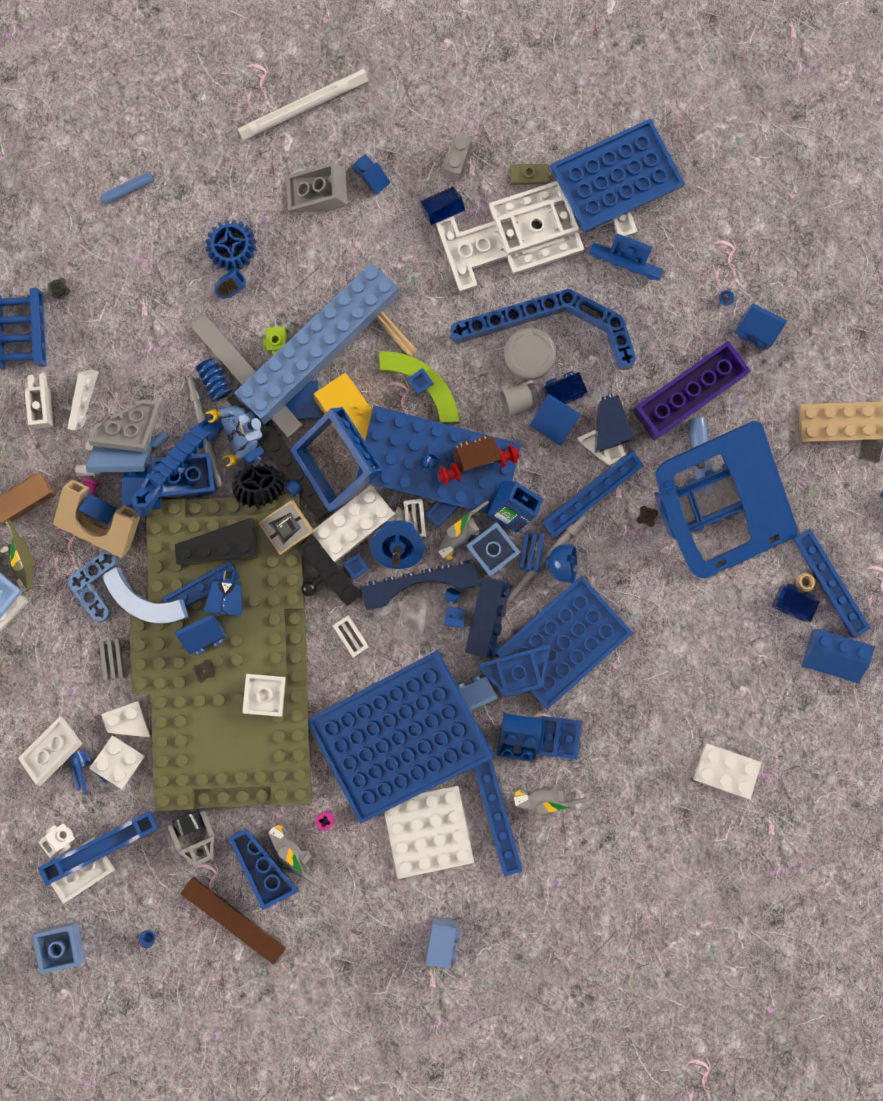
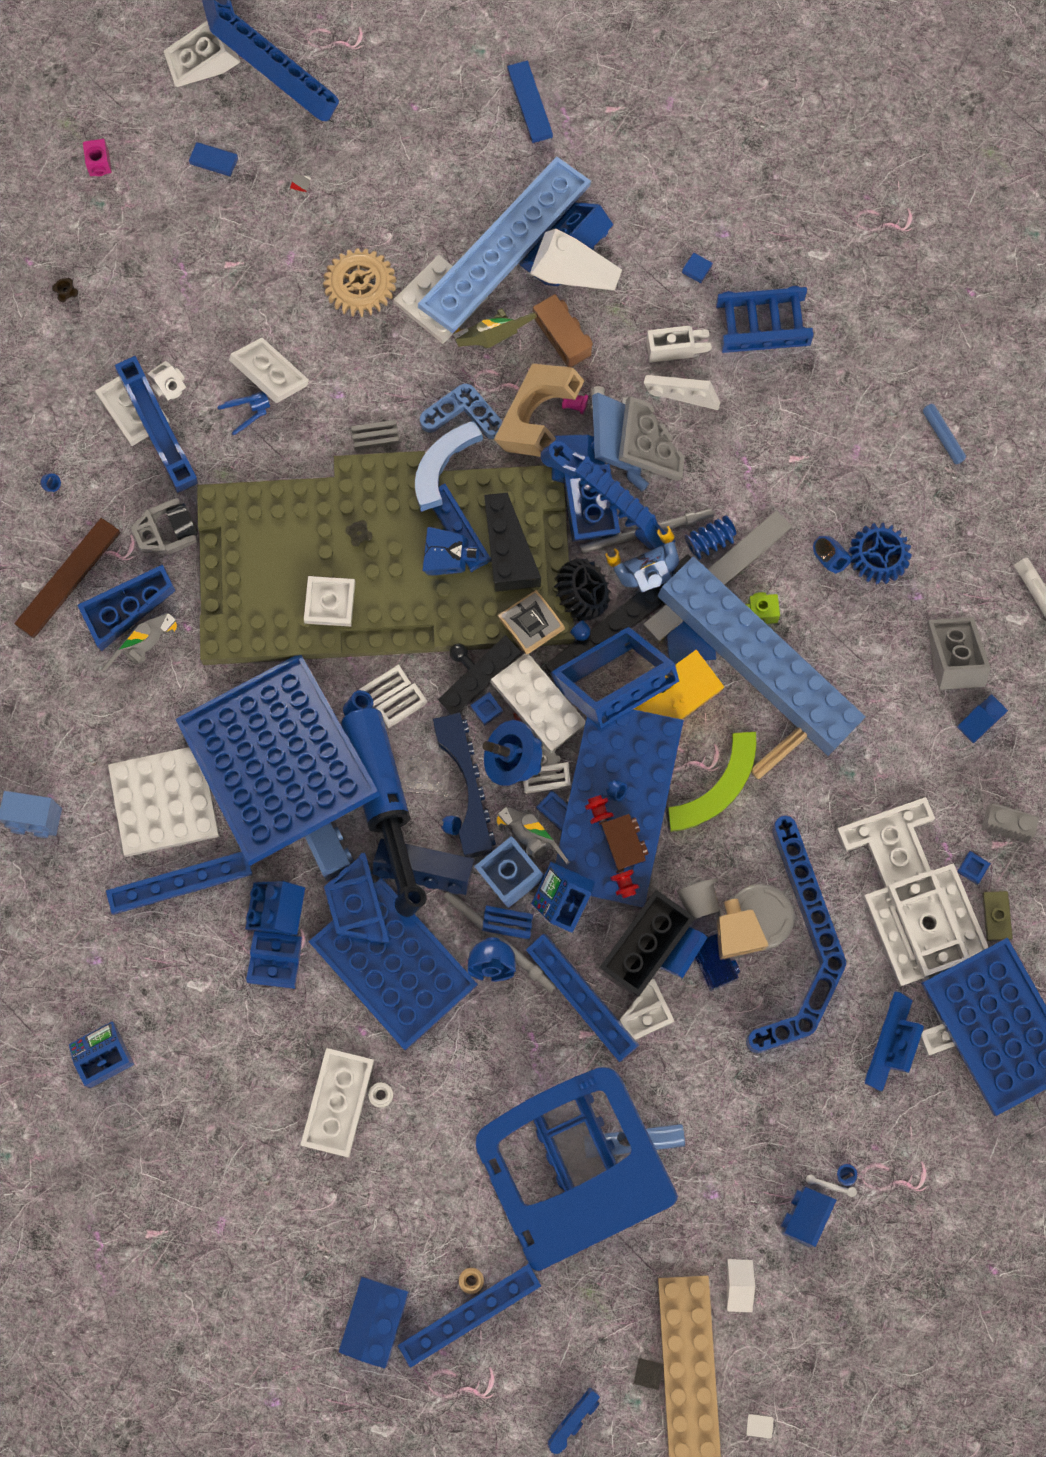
camera: 90 degrees right, 10 degrees down
medium blue brick [32,921,86,974] -> none
clear smoke plate [48,278,70,299] -> none
blue tile [78,493,117,525] -> none
white plate [89,736,145,790] -> none
white wing [101,701,152,737] -> none
blue slope [175,615,227,656] -> none
blue plate [243,446,264,465] -> none
dark pink bush [316,811,335,831] -> none
blue plate [407,368,434,395] -> none
clear blue brick [420,186,465,226] -> none
blue bracket [444,607,466,629] -> none
light grey animal [513,784,587,815] -> none
dark blue slope [594,394,634,454] -> none
dark purple brick [632,341,751,441] -> none
dark brown plate [636,506,658,527] -> none
white plate [693,743,762,799] -> none
clear blue brick [771,584,820,623] -> none
none -> blue slope [68,1021,135,1088]
none -> white plate [301,1048,374,1158]
none -> blue piece [341,690,427,917]
none -> white tile [359,665,411,708]
none -> white plate [368,1082,393,1108]
none -> black slope [598,890,695,997]
none -> tan torso [717,899,768,960]
none -> white slope [727,1259,755,1312]
none -> white hinge [806,1175,857,1197]
none -> blue tile [957,851,991,885]

